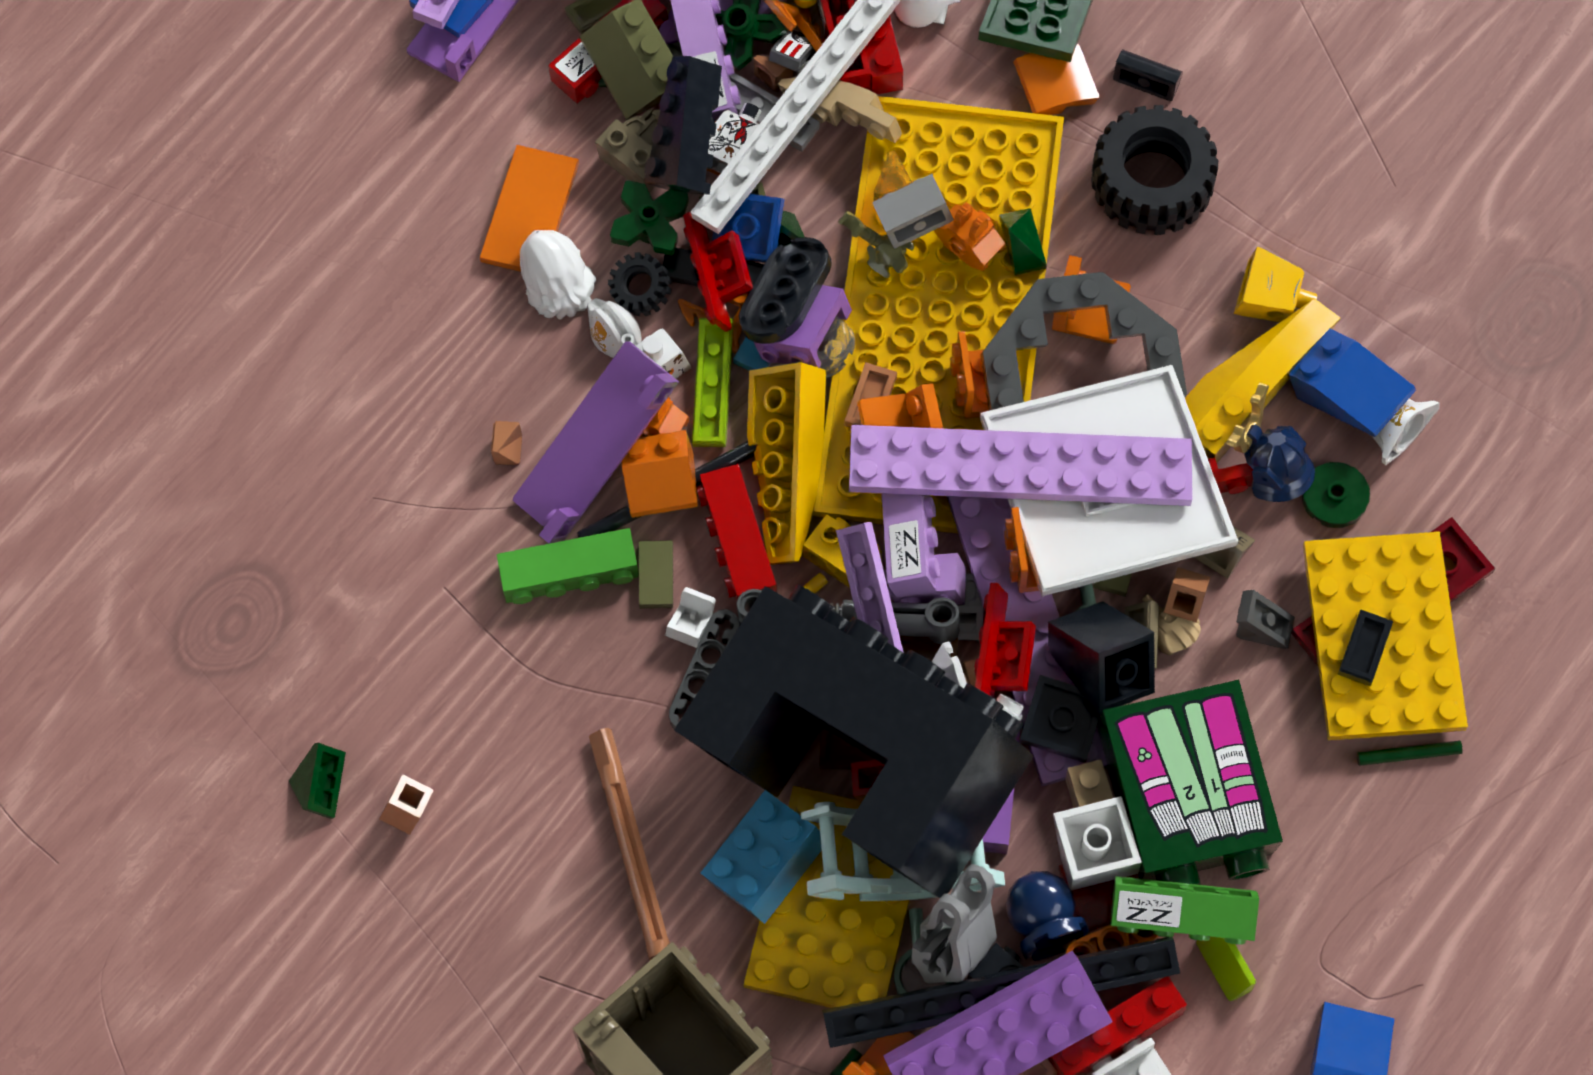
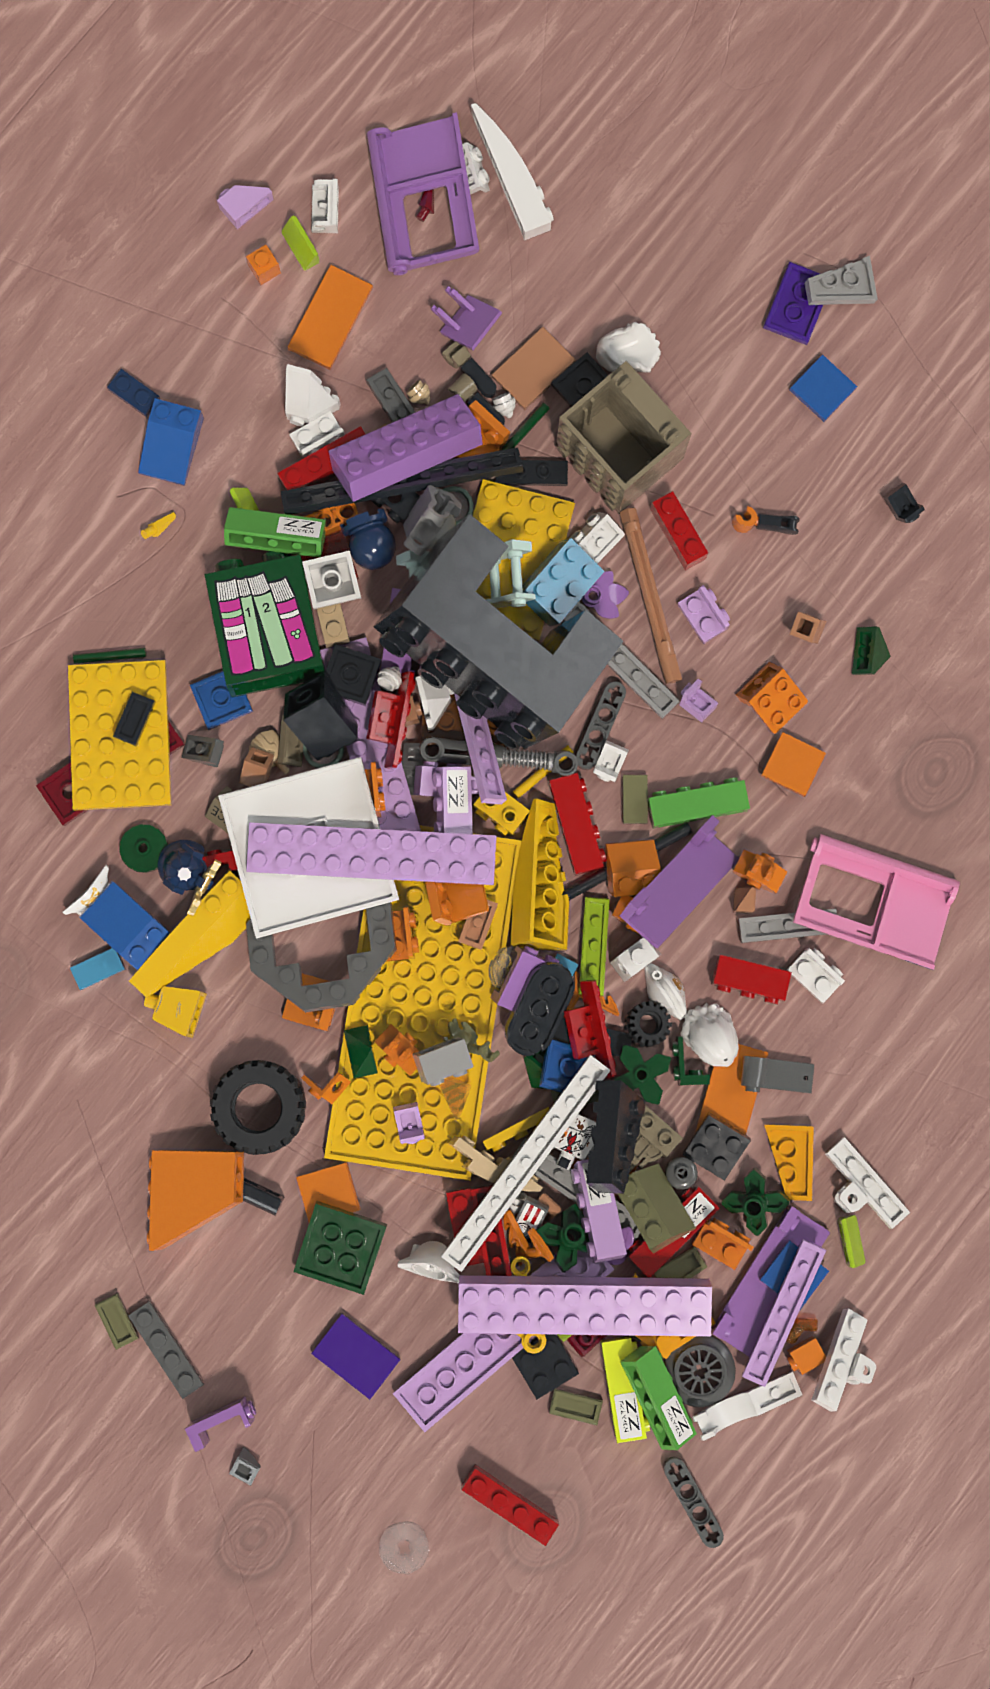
camera: 175 degrees right, 15 degrees up
none -> dark azure tile [70,948,126,990]
none -> yellow bar [141,512,176,539]
none -> orange slope [147,1150,244,1251]
none -> blue tile [190,671,253,730]
none -> orange bracket [301,1072,351,1104]
none -> lavender bracket [393,1102,425,1144]
none -> yellow plate [483,1107,549,1152]
none -> black plate [496,460,568,486]
none -> light grey plate [563,602,680,719]
none -> white bracket [570,512,625,564]
none -> medium lavender plate [581,571,629,619]
none -> red brick [650,491,708,571]
none -> dark grey head [665,1157,698,1189]
none -> dark green bracket [672,1036,710,1086]
none -> lavender bracket [677,585,730,644]
none -> lavender bracket [679,679,718,723]
none -> black plate [683,1113,751,1181]
none -> orange bracket [692,1218,754,1270]
none -> red brick [711,955,792,1005]
none -> dark green plant [722,1168,790,1236]
none -> black piece [732,506,800,535]
none -> orange hinge [732,850,787,894]
none -> orange bracket [736,662,808,734]
none -> light grey plate [738,909,837,943]
none -> dark grey door [741,1056,815,1094]
none -> orange tile [761,732,826,797]
none -> light orange wing [764,1125,814,1201]
none -> white bracket [786,948,845,1003]
none -> bright pink piece [793,834,960,970]
none -> white plate [825,1137,910,1229]
none -> lime slope [838,1215,865,1268]
none -> black bracket [883,483,925,523]

